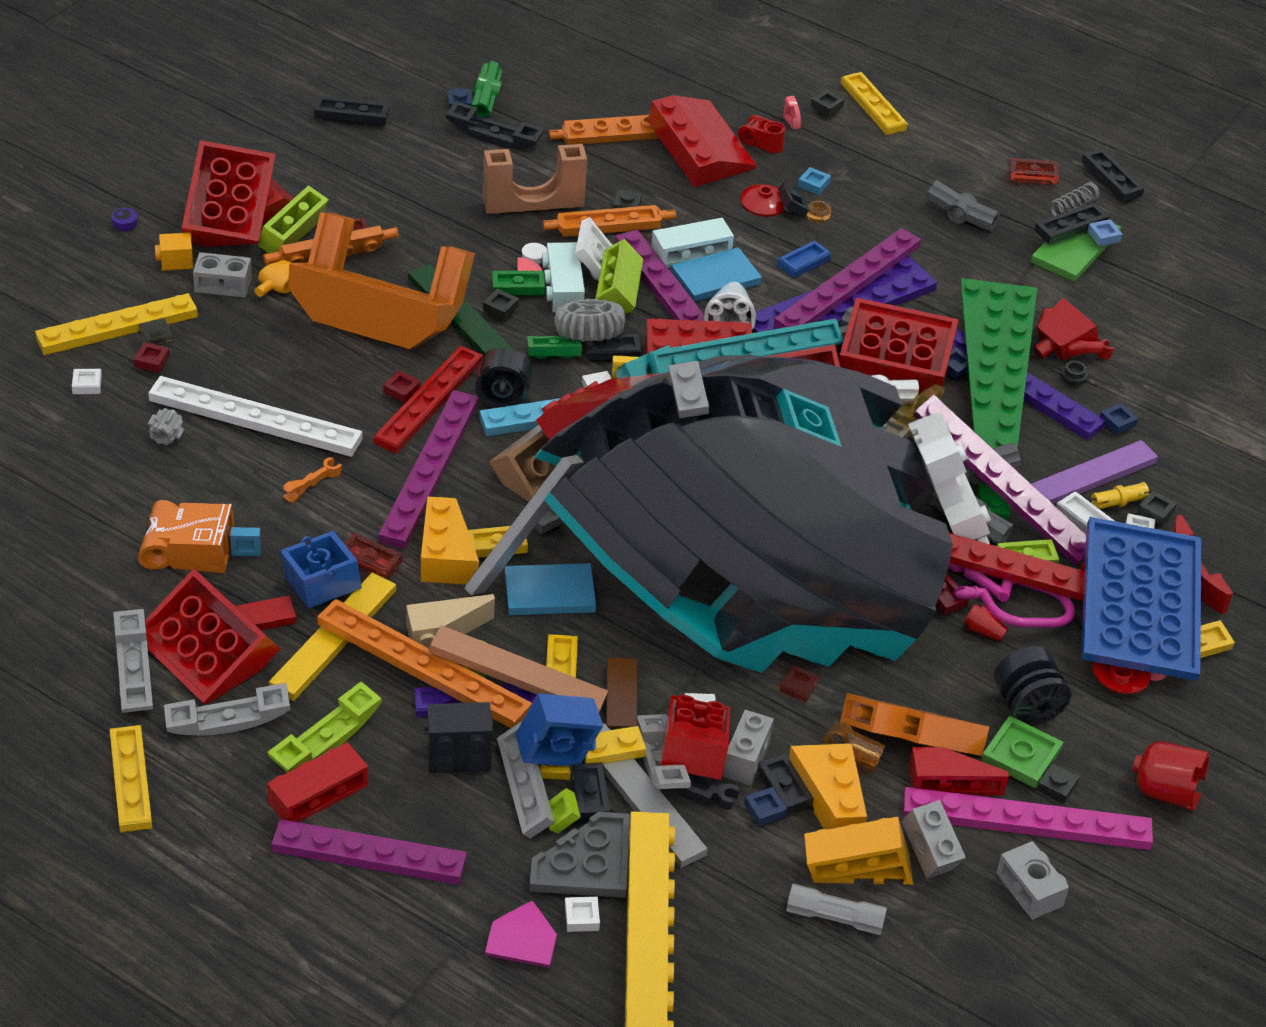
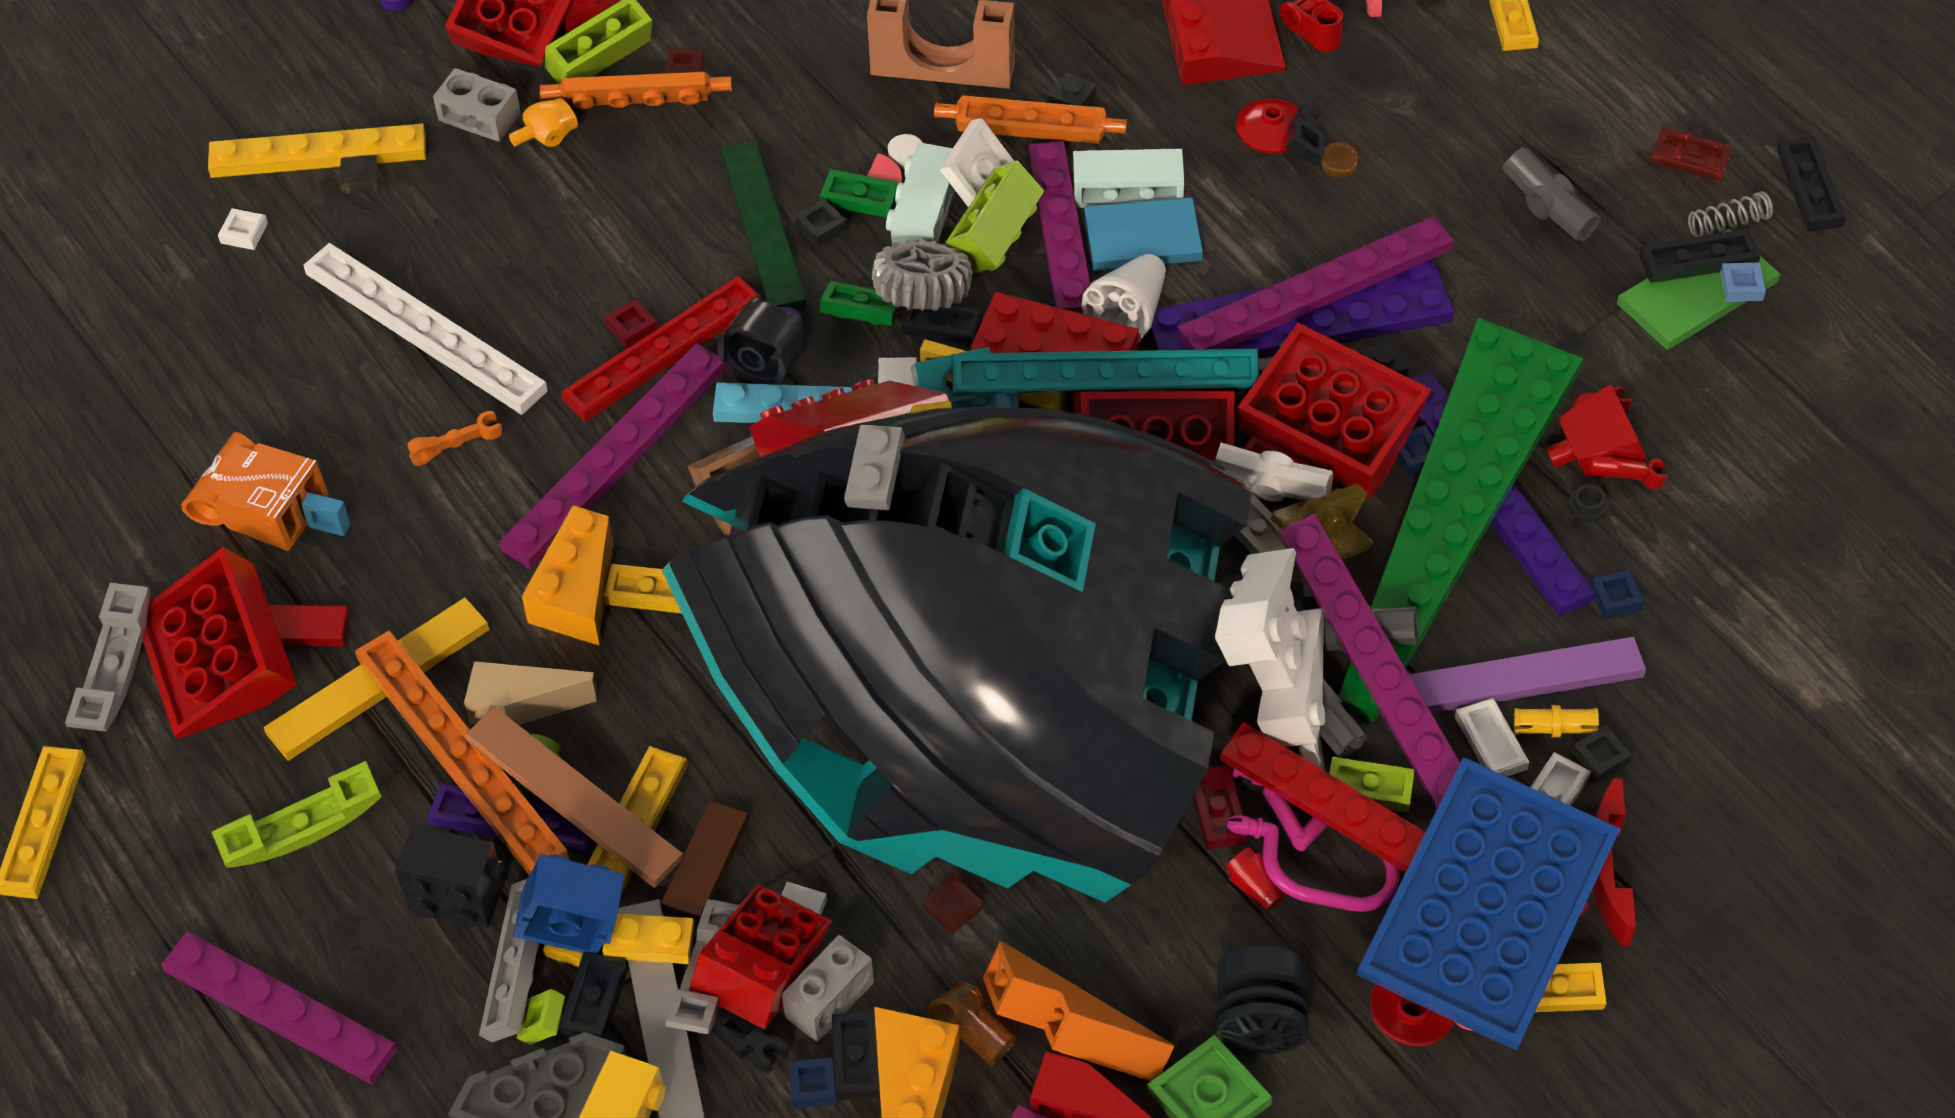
camera: 25 degrees right, 10 degrees up
dark red plate [134,342,170,373] -> none
light grey gear [148,408,184,445] -> none
light orange brick [155,233,193,271] -> none
light grey slope [164,683,291,736] -> none
red brick [267,742,368,822] -> none
blue brick [280,531,362,608] -> none
orange wedge [289,212,475,349] -> none
clear red plate [344,532,402,579] -> none
light grey tile [465,455,584,596] -> none
dark azure tile [504,563,596,615] -> none
blue tile [777,240,831,278] -> none
dark azure tile [798,167,831,195] -> none

